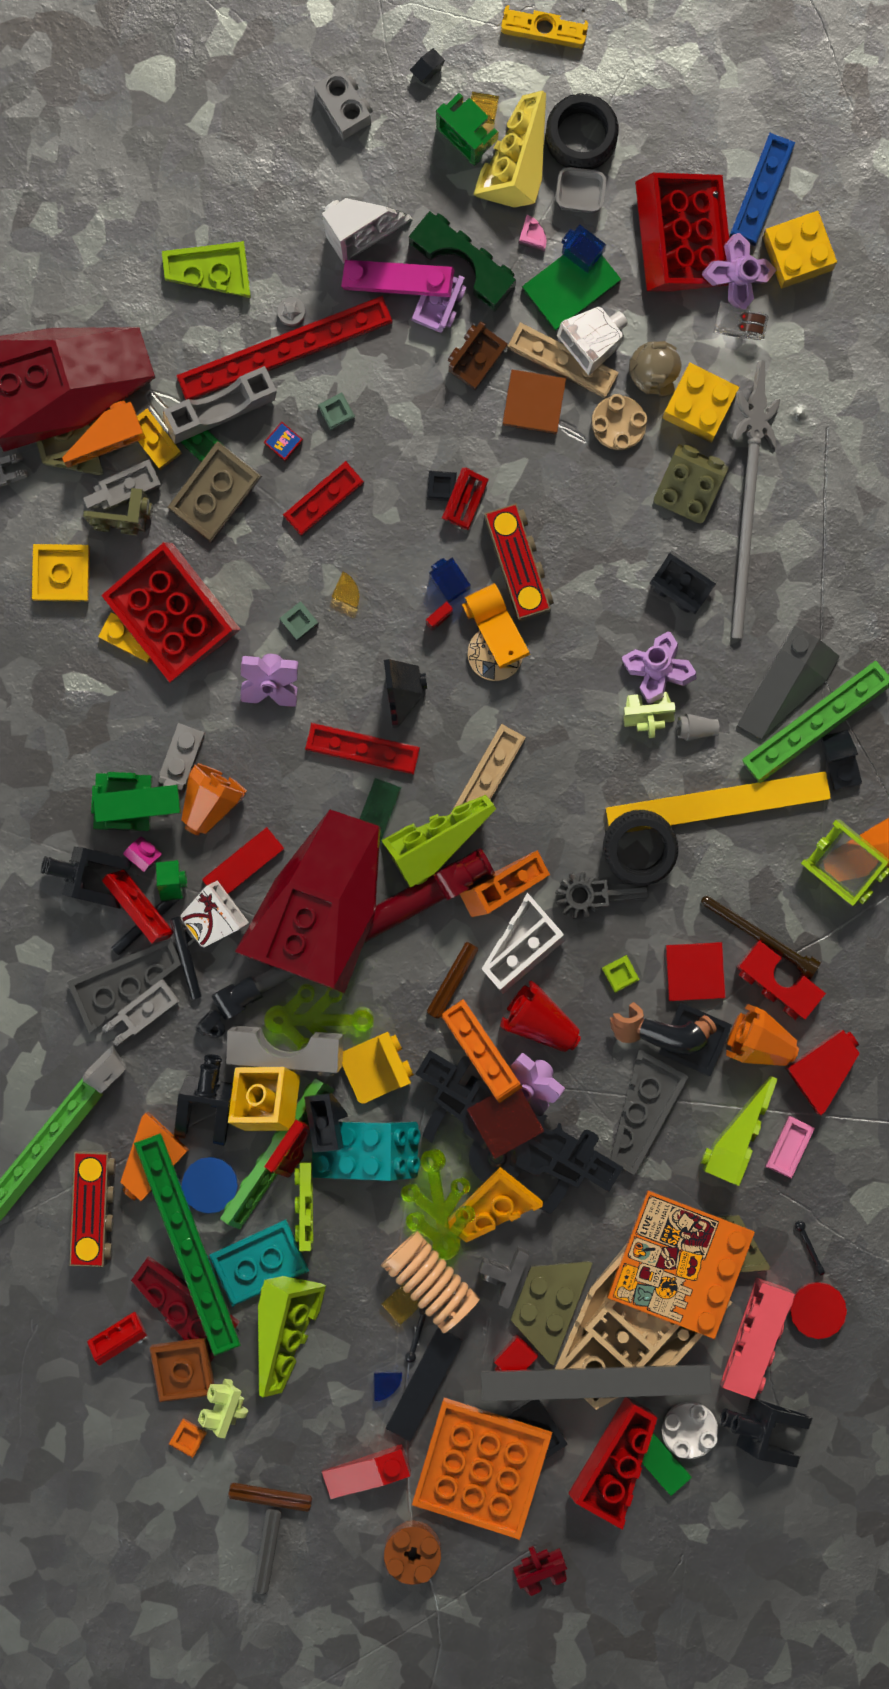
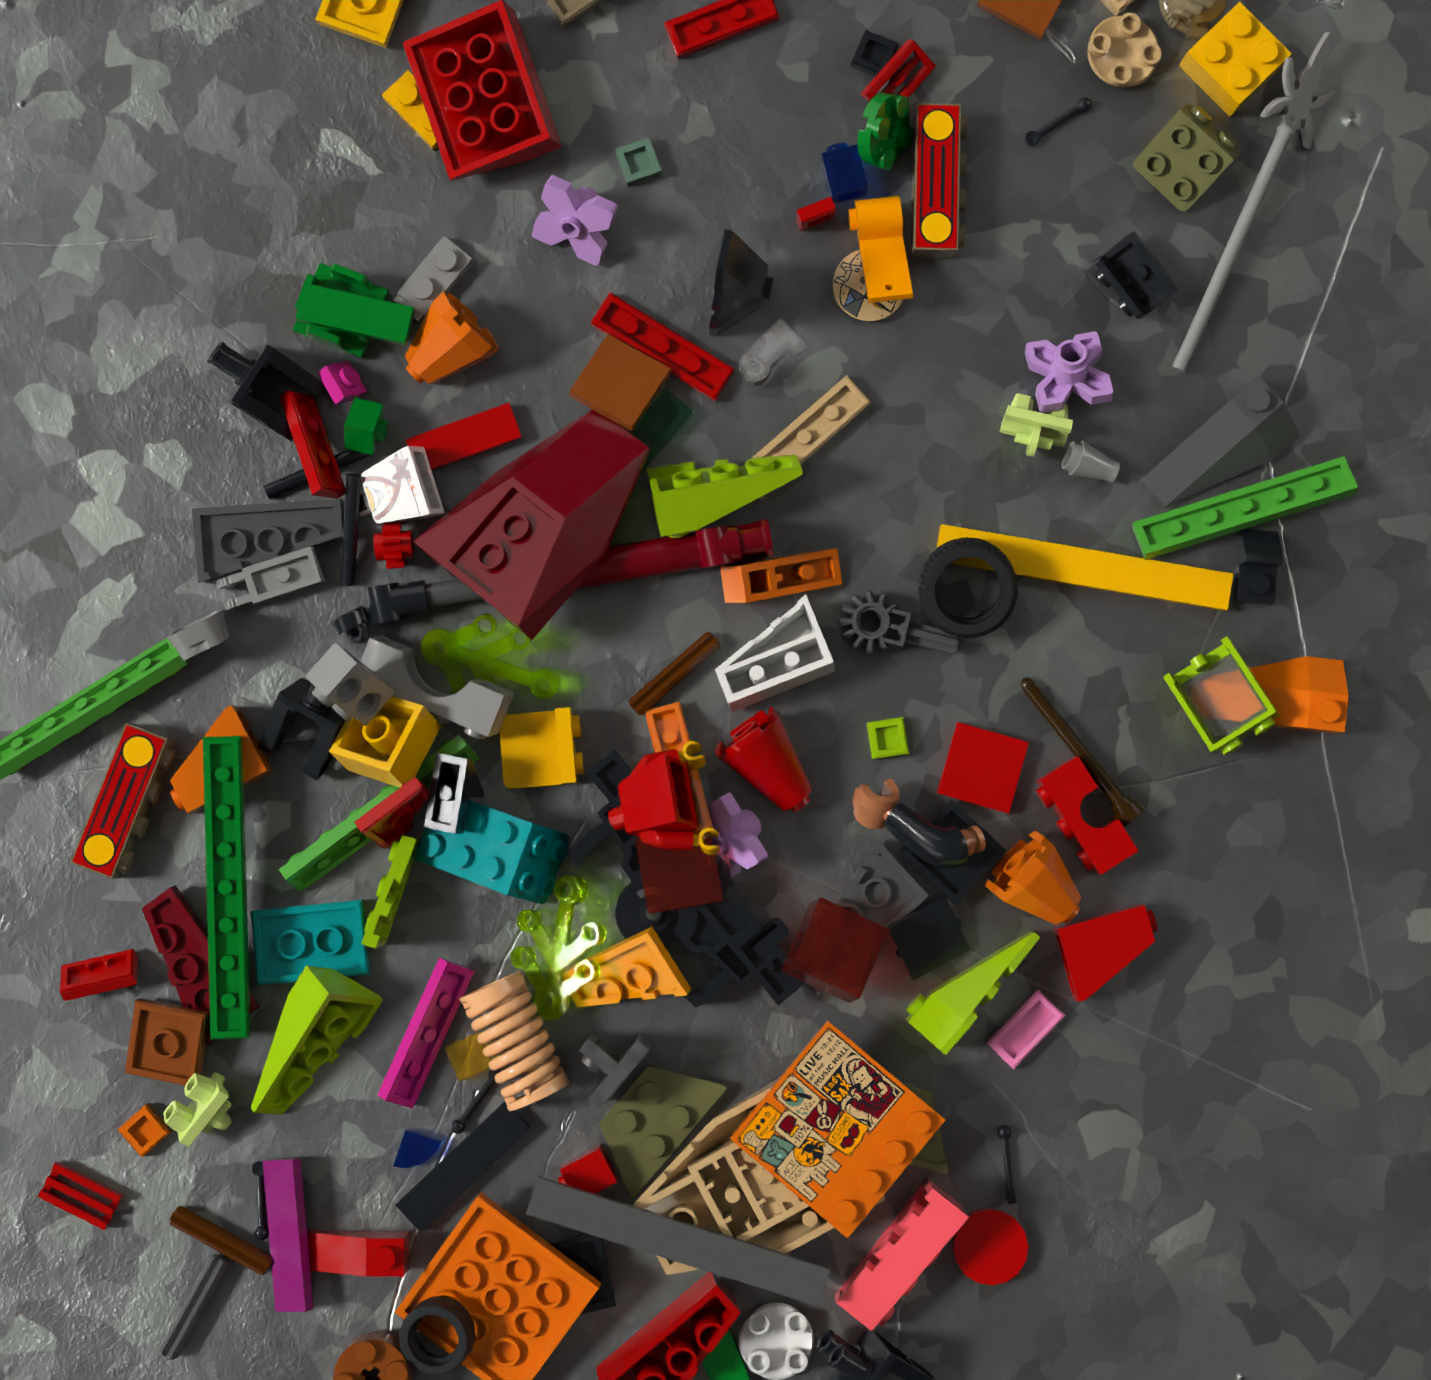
camera: 20 degrees right, 0 degrees up
blue tile [182,1157,238,1214] -> none
clear yellow tile [332,572,360,609] -> none
none -> red tile [37,1161,124,1230]
none -> black hinge [252,1161,269,1241]
none -> magenta tile [263,1158,314,1312]
none -> light grey brick [305,642,395,726]
none -> red gear [373,522,415,569]
none -> dark pink plate [377,957,475,1109]
none -> black tyre [399,1296,475,1375]
none -> dark orange tile [569,334,671,432]
none -> red torso [608,741,720,855]
none -> clear leg [738,318,806,386]
none -> clear red brick [781,897,889,1003]
none -> green plate [857,93,914,170]
none -> black piece [887,896,971,980]
none -> black hinge [1025,97,1091,147]

